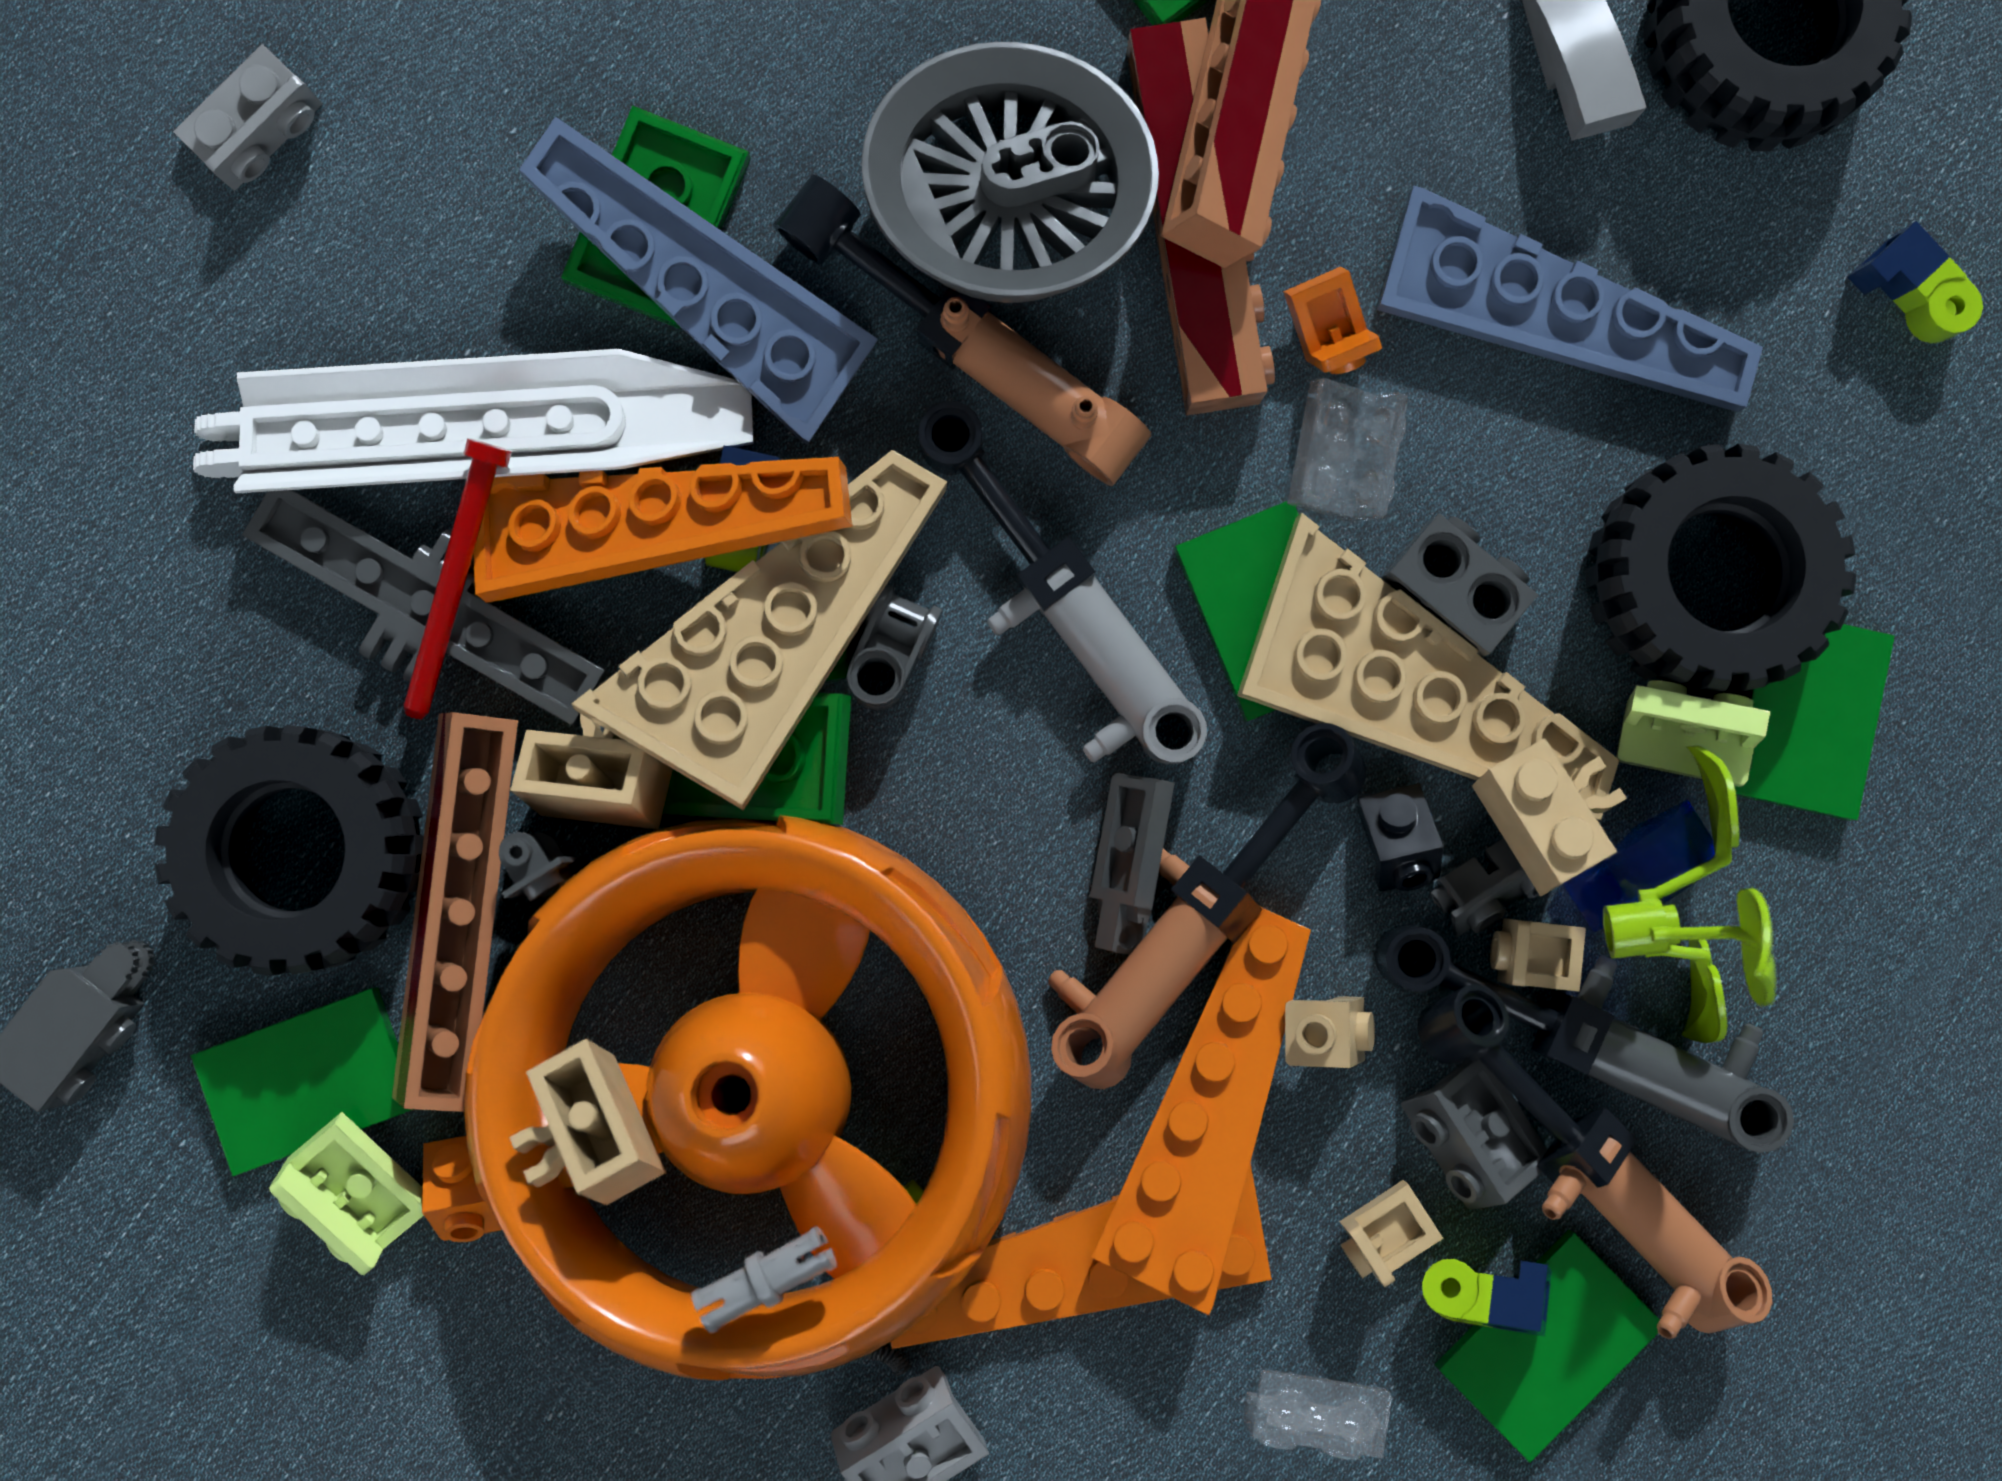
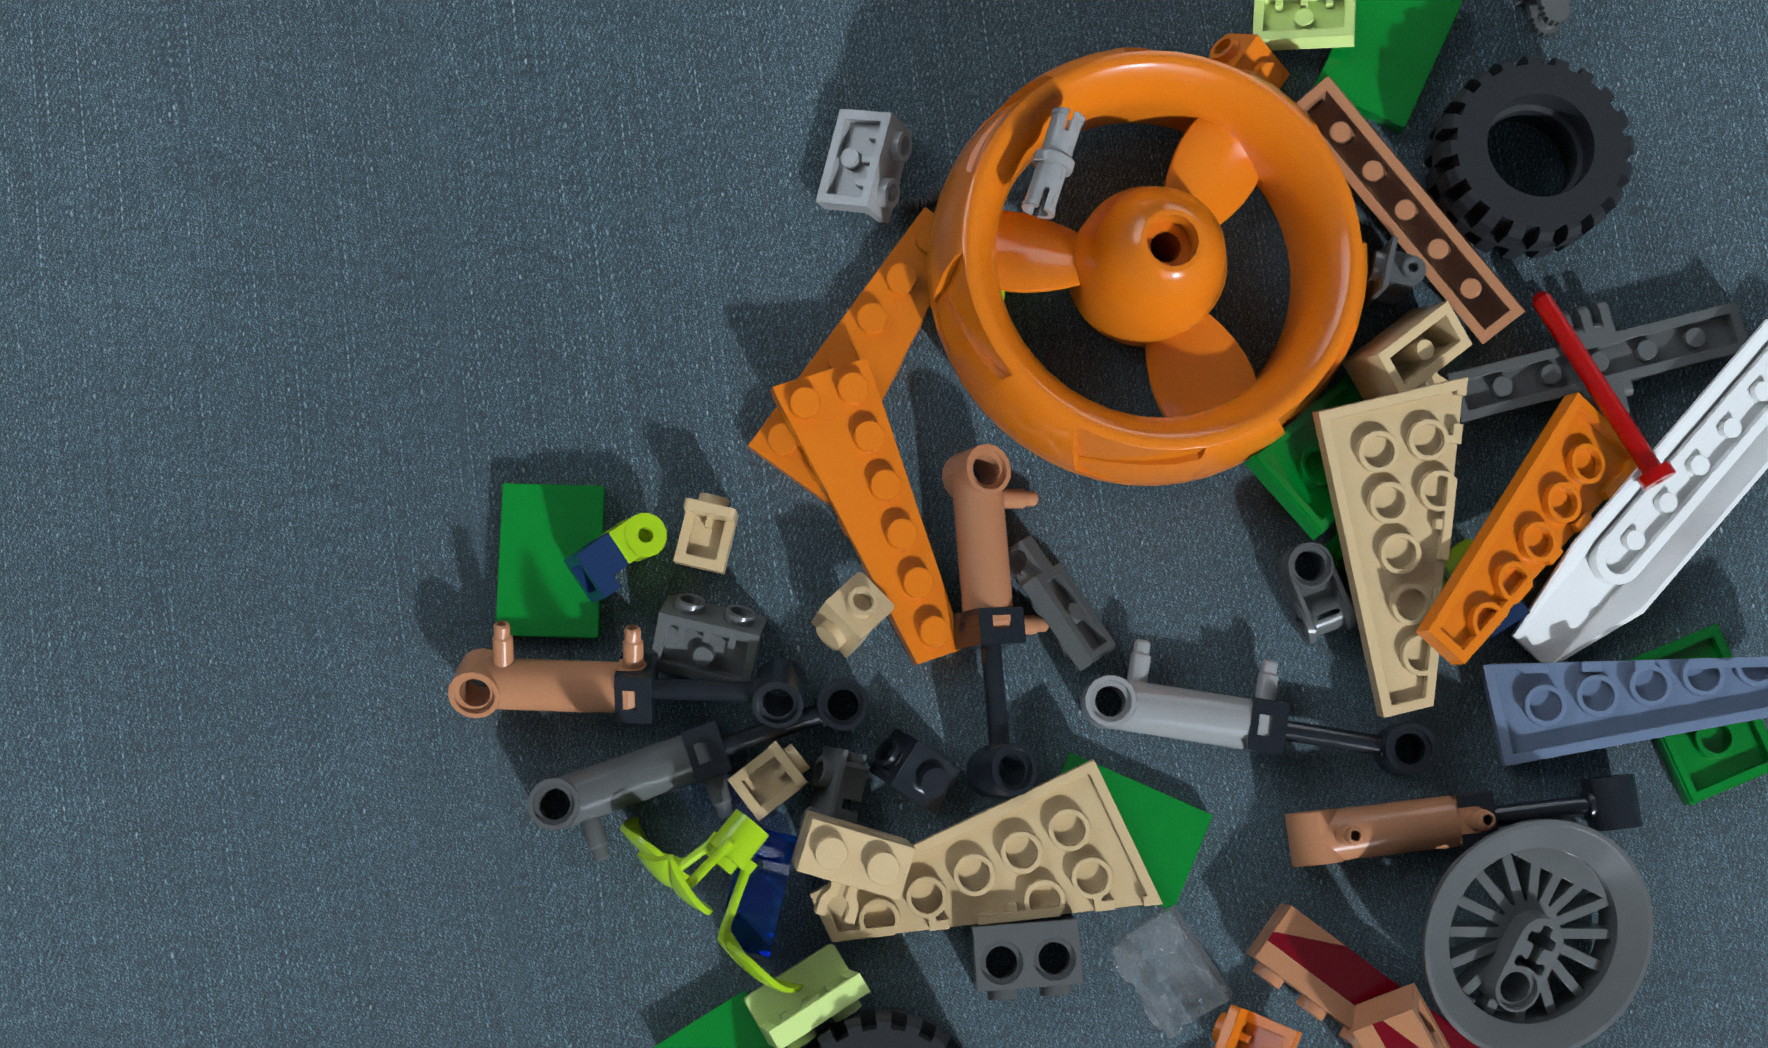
camera: 140 degrees right, 5 degrees down
tan brick [509,1039,666,1205] -> none
clear bracket [1243,1369,1392,1460] -> none

